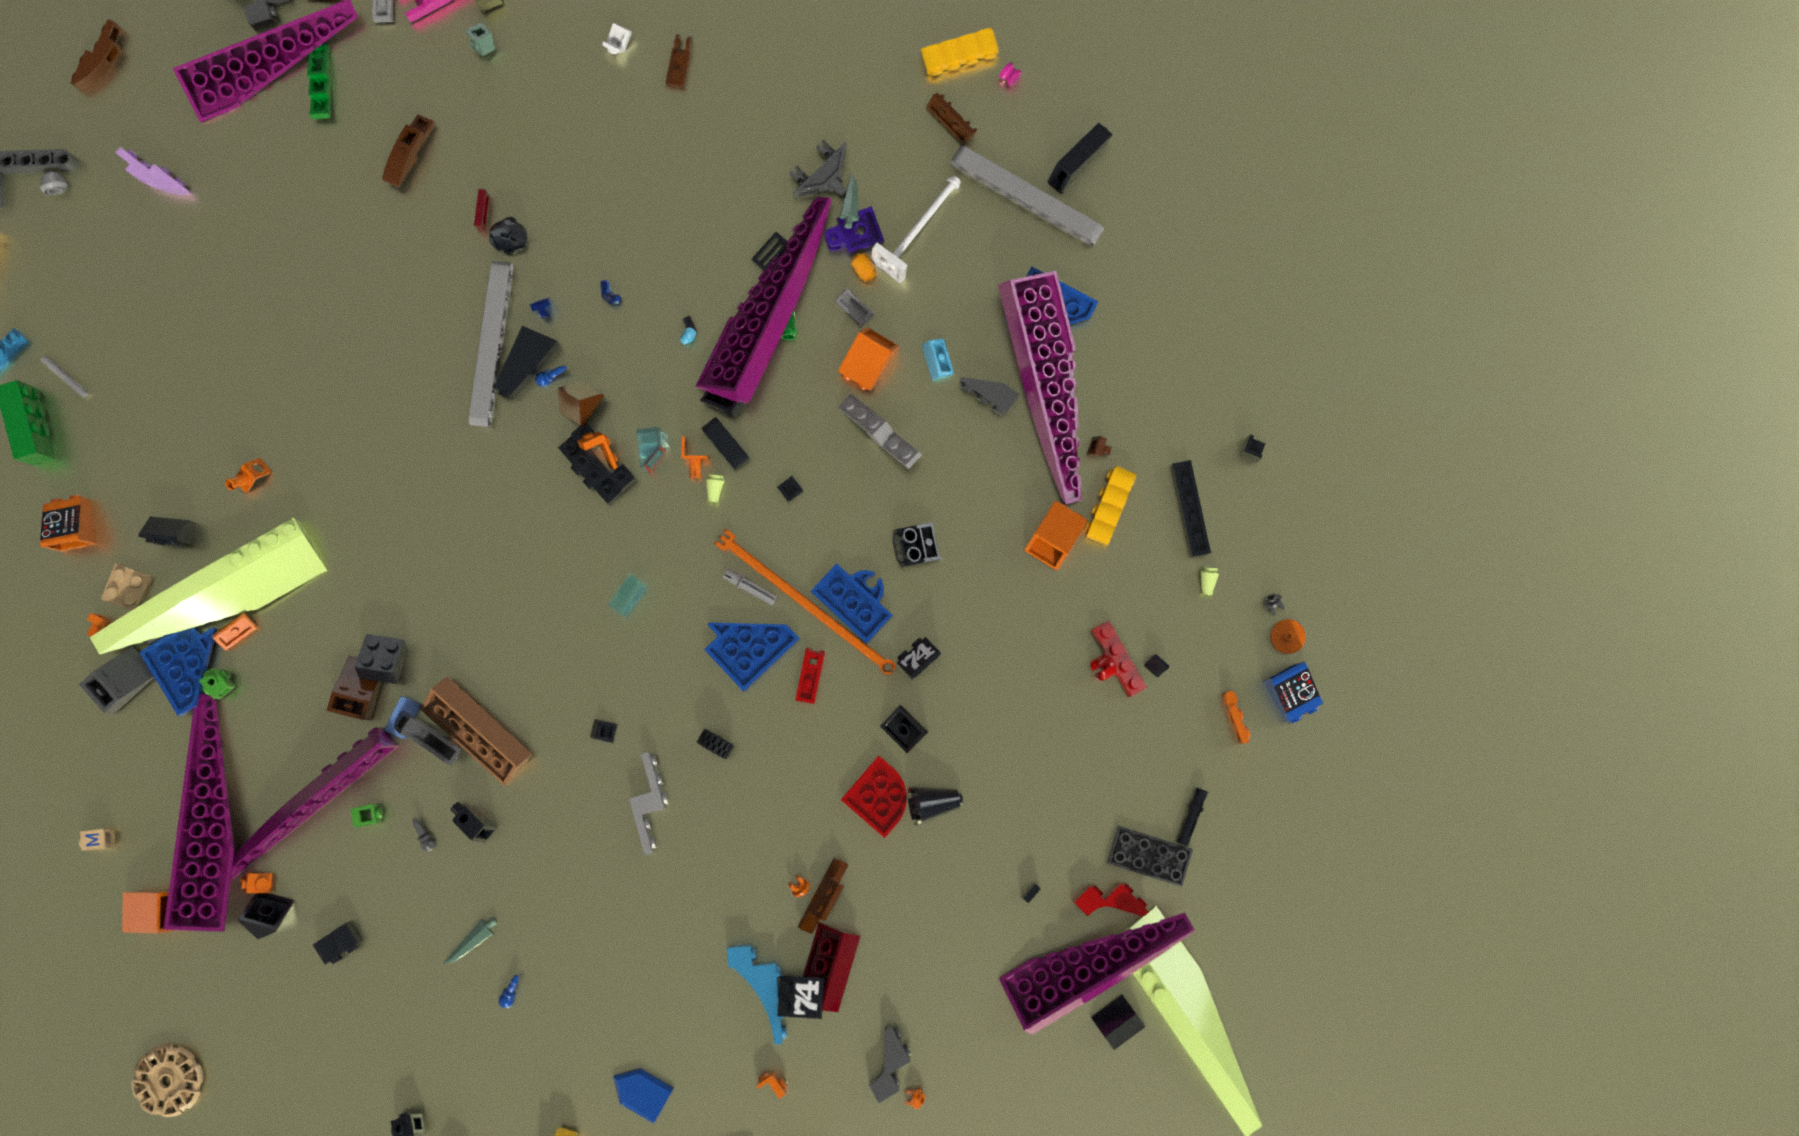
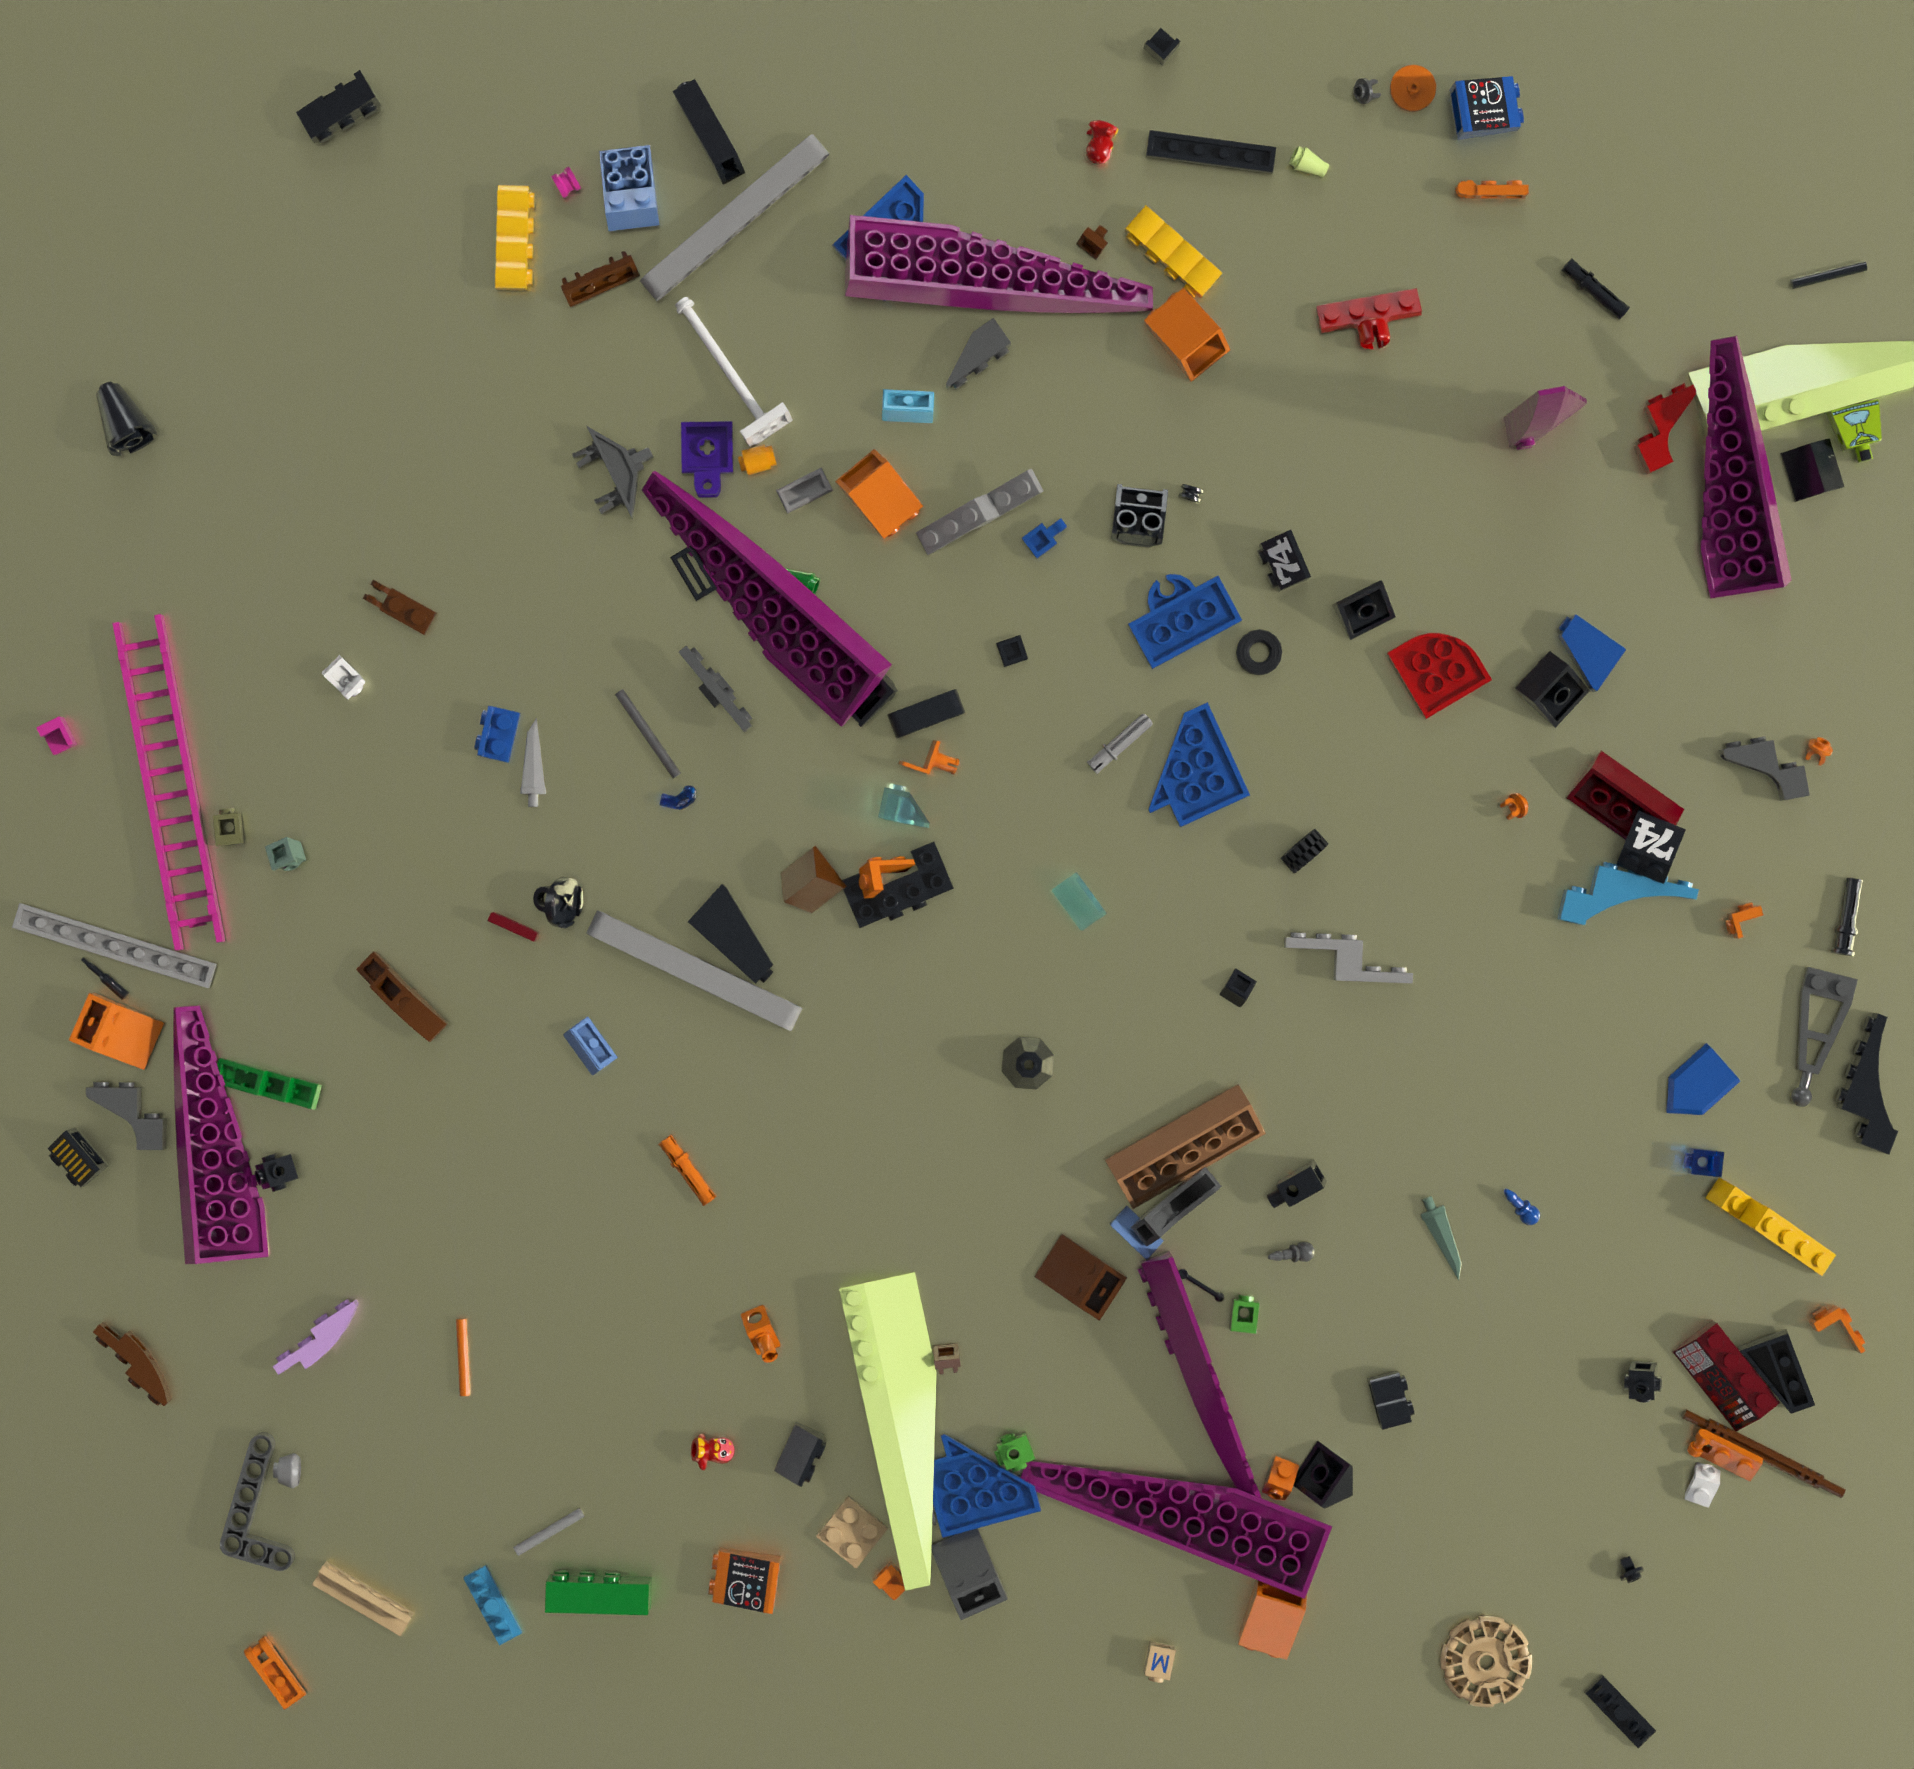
camera: 70 degrees left, 5 degrees up
orange plate [212,612,257,651] -> none
black brick [355,634,408,684] -> none
clear blue tile [530,297,552,318] -> none
blue bar [535,366,567,387] -> none
medium azure arm [680,316,697,344] -> none
yellowish green cone [706,474,725,502] -> none
orange hinge [714,528,896,675] -> none
red plate [795,648,825,704] -> none
reddish brown bracket [798,858,848,934] -> none
sand green bar [840,174,859,229] -> none
black cone [908,787,963,826] -> none
black tile [1022,882,1041,903] -> none
dark grey tile [1107,826,1193,887] -> none
black slope [1144,654,1169,677] -> none
none -> black brick [255,1153,298,1192]
none -> orange bar [456,1319,470,1396]
none -> blue bracket [474,706,521,763]
none -> light grey bar [520,718,546,807]
none -> medium blue slope [563,1017,618,1075]
none -> medium blue slope [599,145,659,231]
none -> flat silver bar [615,689,681,779]
none -> orange pin [658,1135,716,1206]
none -> dark grey plate [679,646,753,732]
none -> animal [691,1434,735,1470]
none -> reddish brown tile [933,1343,961,1375]
none -> black cone [1001,1037,1054,1090]
none -> blue plate [1022,518,1067,559]
none -> red animal [1086,120,1119,165]
none -> black bush [1178,484,1204,503]
none -> black hinge [1178,1269,1225,1302]
none -> black tyre [1236,629,1282,675]
none -> magenta wedge [1504,386,1587,450]
none -> black slope [1515,651,1590,728]
none -> blue slope [1558,614,1626,692]
none -> clear blue brick [1684,1148,1724,1177]
none -> black bar [1790,261,1867,289]
none -> lime torso [1826,399,1882,463]

